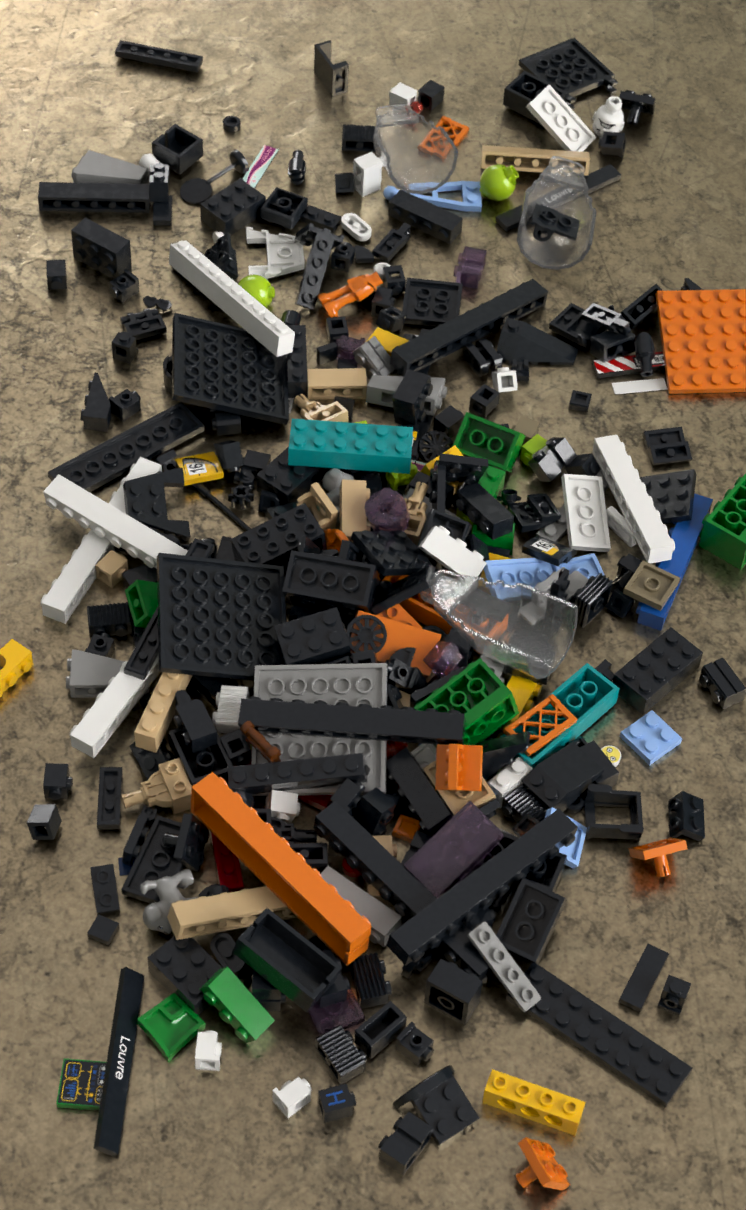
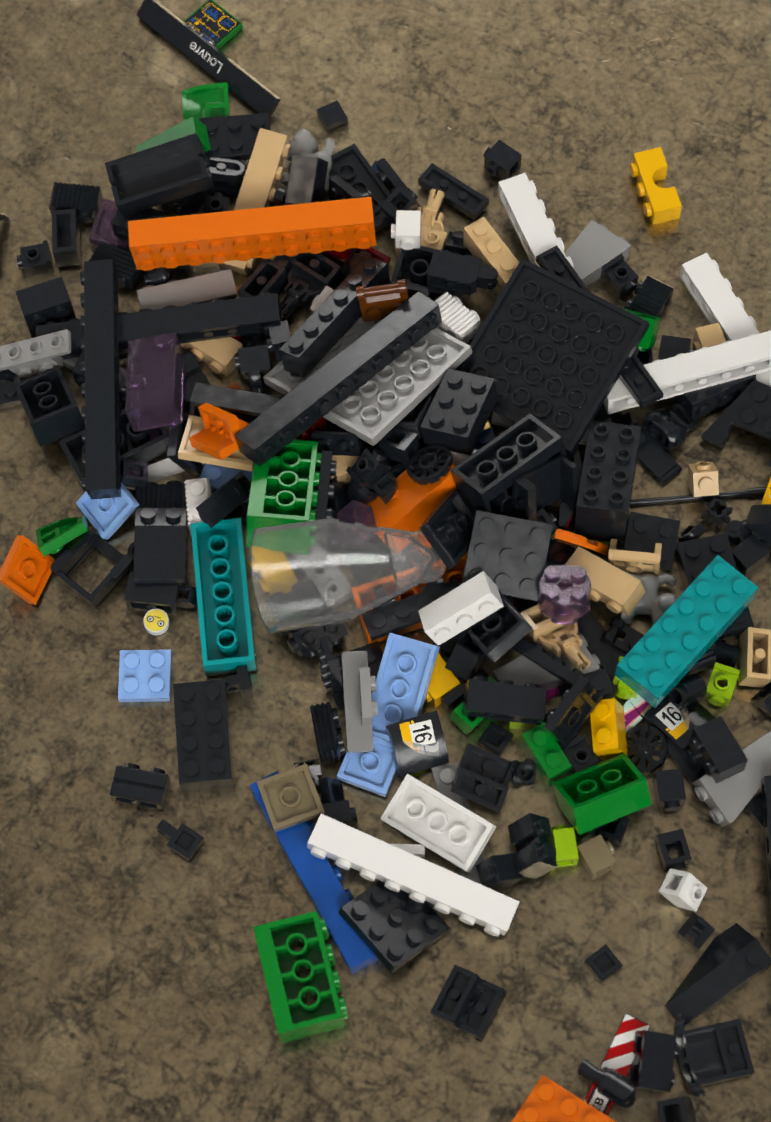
camera: 135 degrees right, 15 degrees up
black brick [27,804,62,840] -> none
black plate [90,864,120,914] -> none
white brick [195,1030,222,1071] -> none
white brick [272,1077,312,1118] -> none
black brick [318,1084,356,1123] -> none
black brick [463,338,503,377] -> none
orange window [503,694,578,757] -> none
black hinge [581,303,631,335] -> none
white sticker [612,378,667,394] -> none
black bracket [668,791,705,841] -> none
none -> green plate [36,515,90,557]
none -> black plate [156,819,204,861]
none -> black brick [285,155,328,205]
none -> black brick [380,185,419,224]
none -> white brick [391,210,421,250]
none -> tan brick [688,461,719,497]

